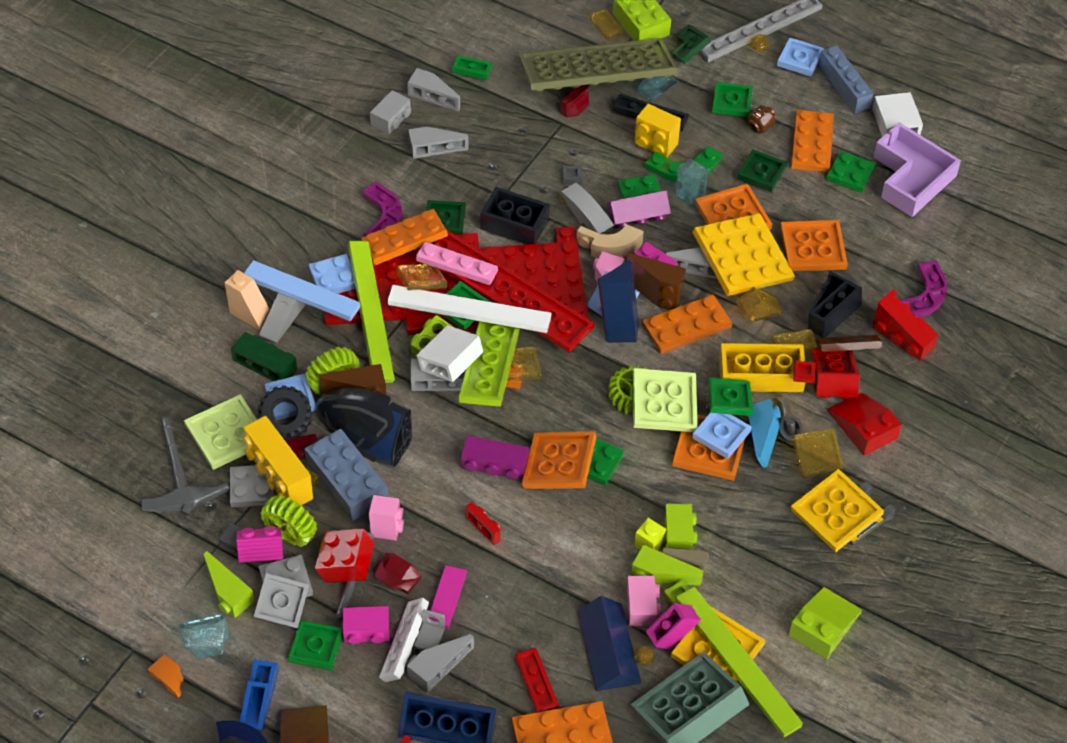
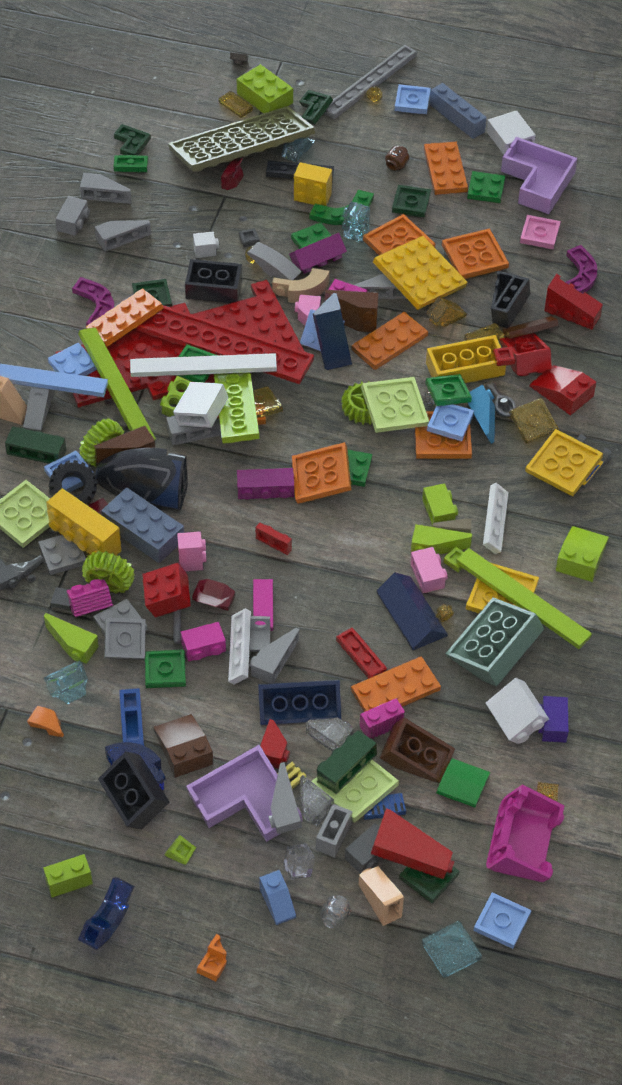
camera: 15 degrees left, 0 degrees up
clear yellow tile [397,264,447,290] -> none
bright pink plate [416,242,498,285] -> none
neon yellow brick [634,518,666,551] -> none
dark pink brick [646,603,701,650] -> none
green plate [712,82,753,117] -> none
none -> dark green plate [114,124,151,155]
none -> white brick [193,232,219,258]
none -> white plate [483,483,508,554]
none -> bright pink plate [520,215,561,249]

